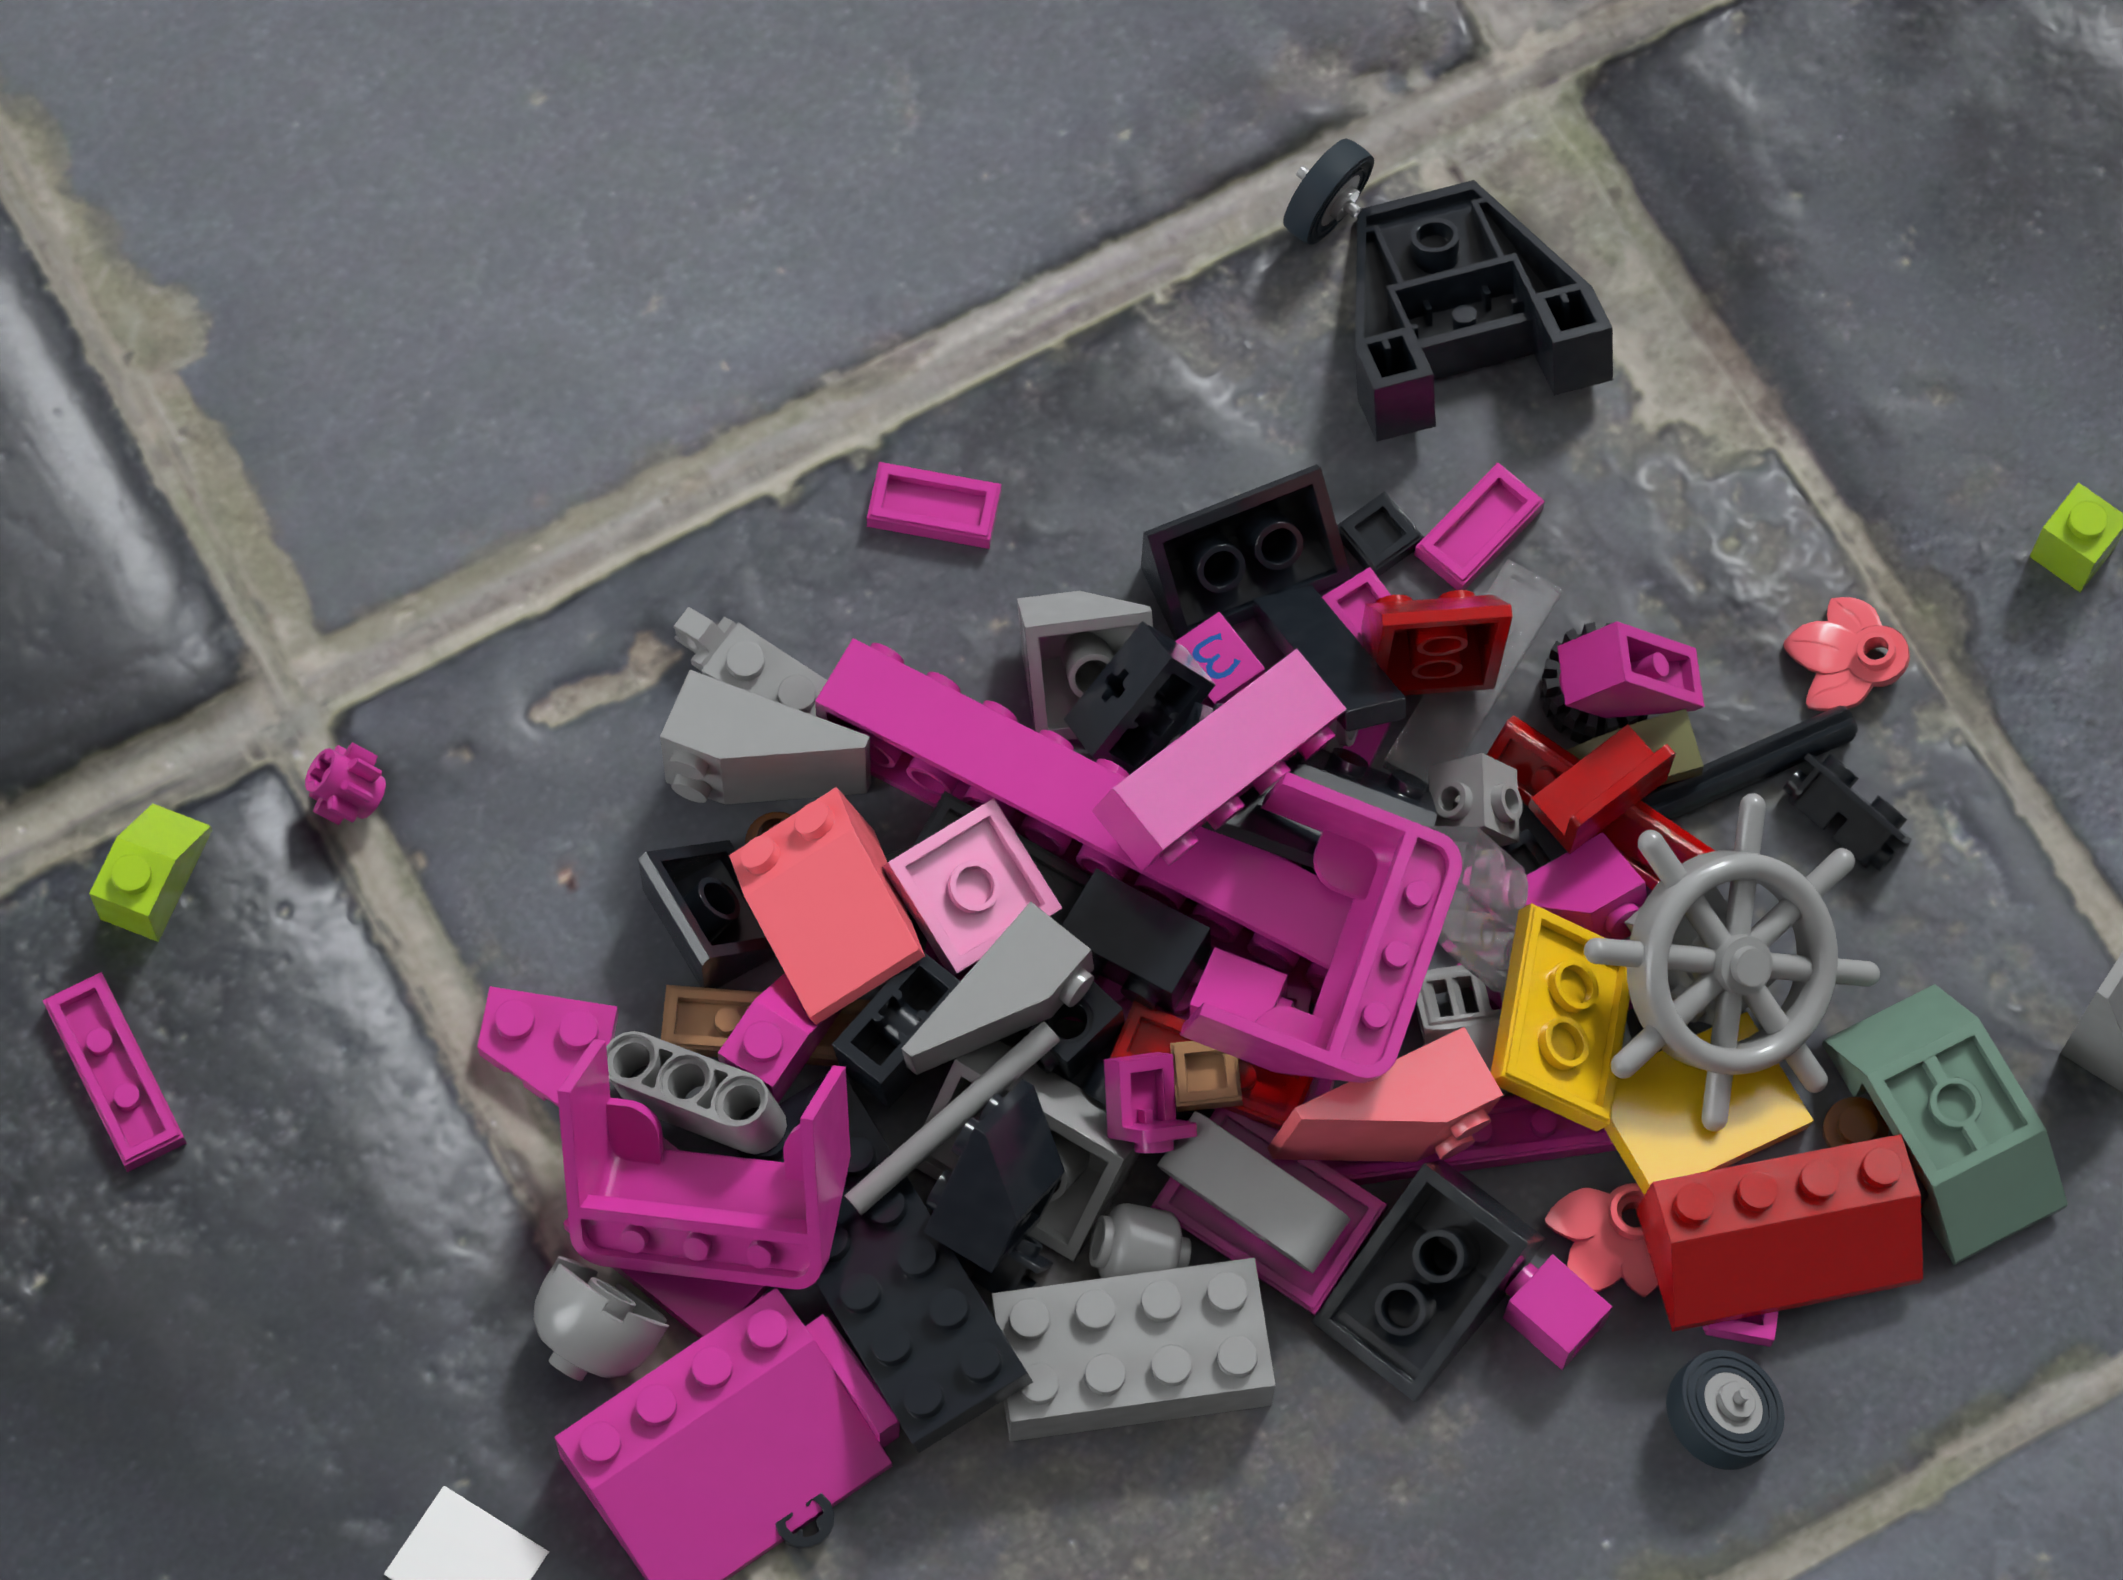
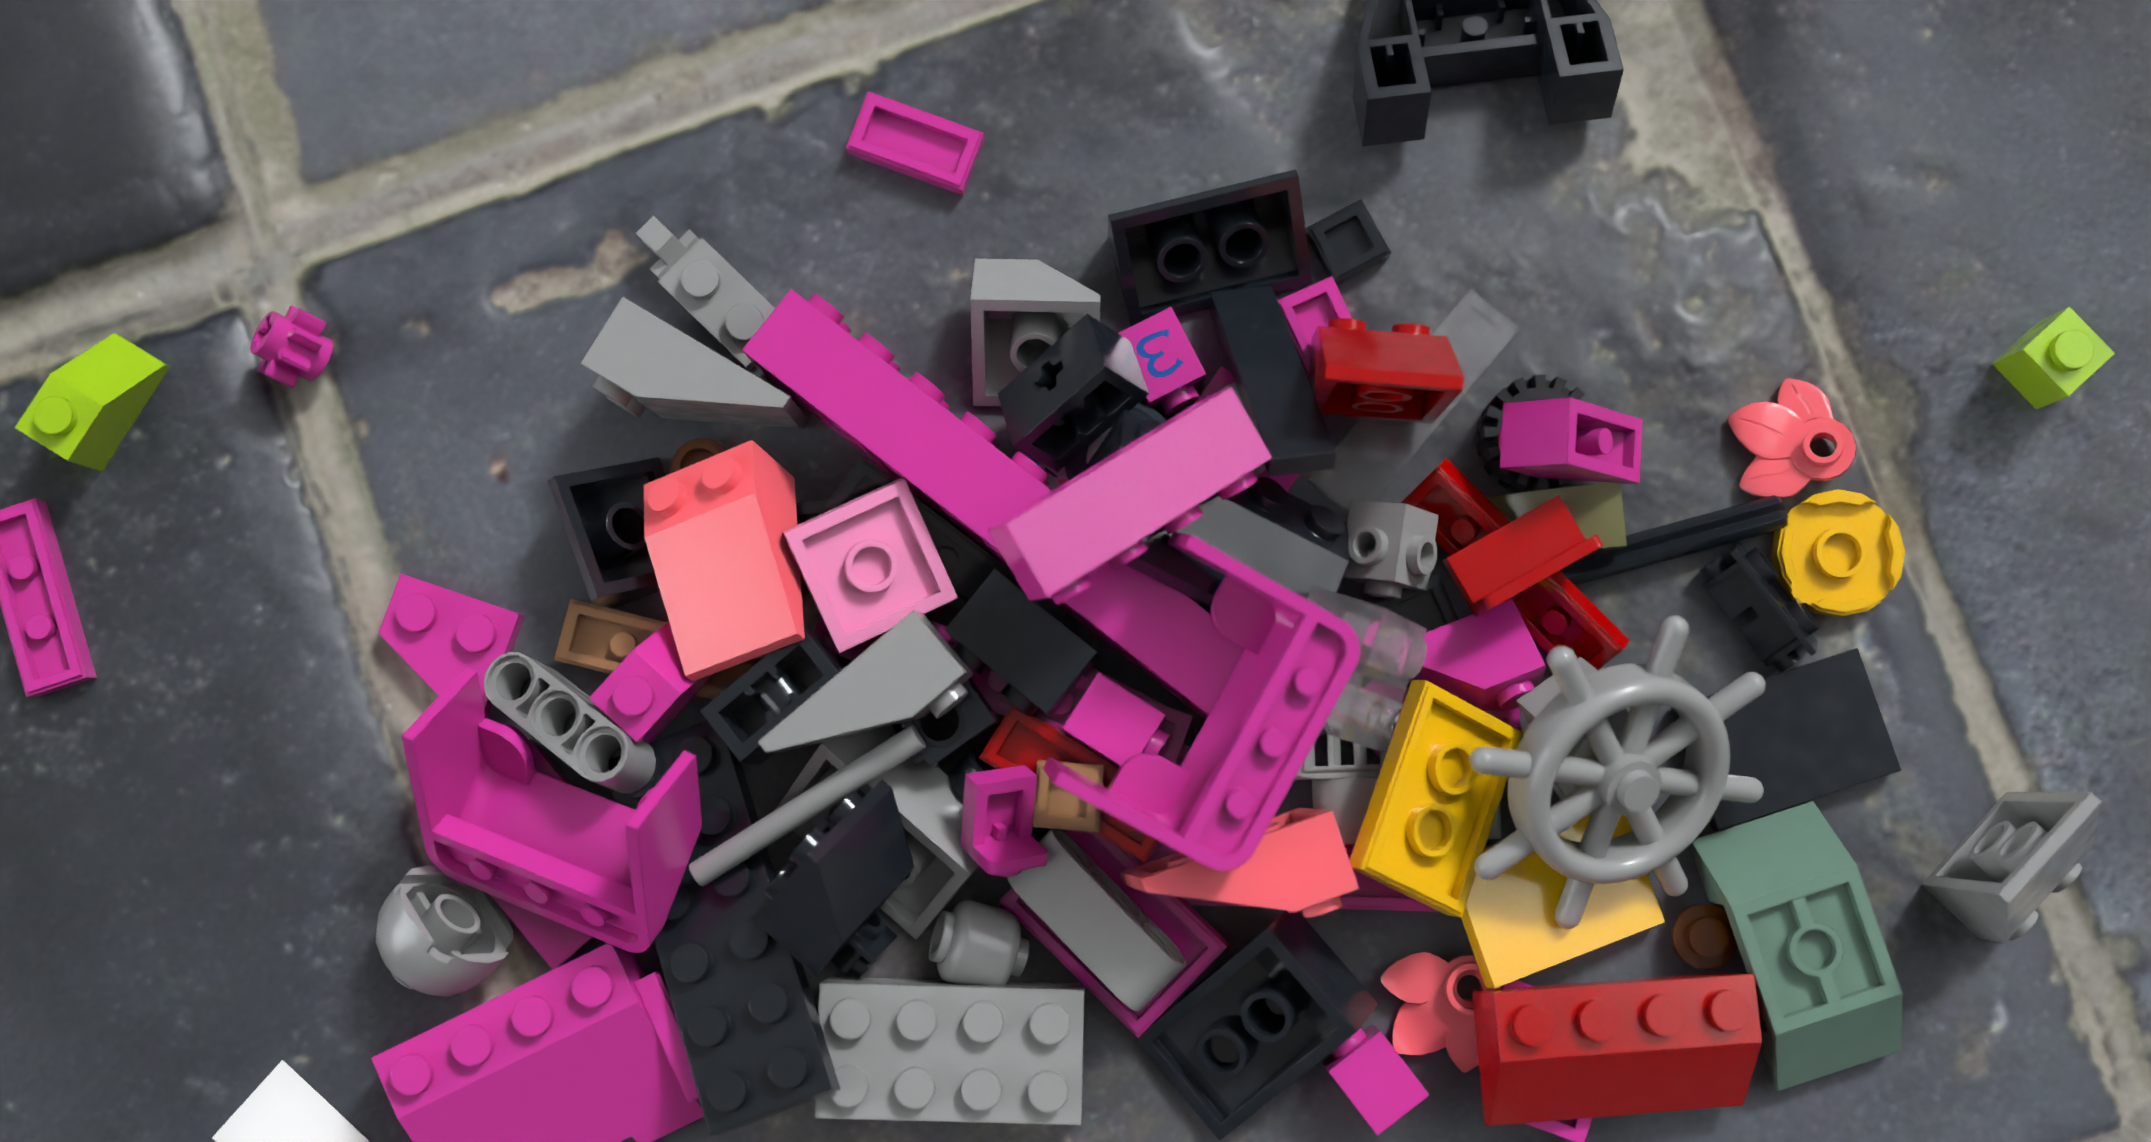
camera: 20 degrees right, 15 degrees up
dark pink tile [1414,463,1545,590] -> none
none -> black tile [1670,648,1902,830]
none -> yellow tile [1771,489,1905,618]

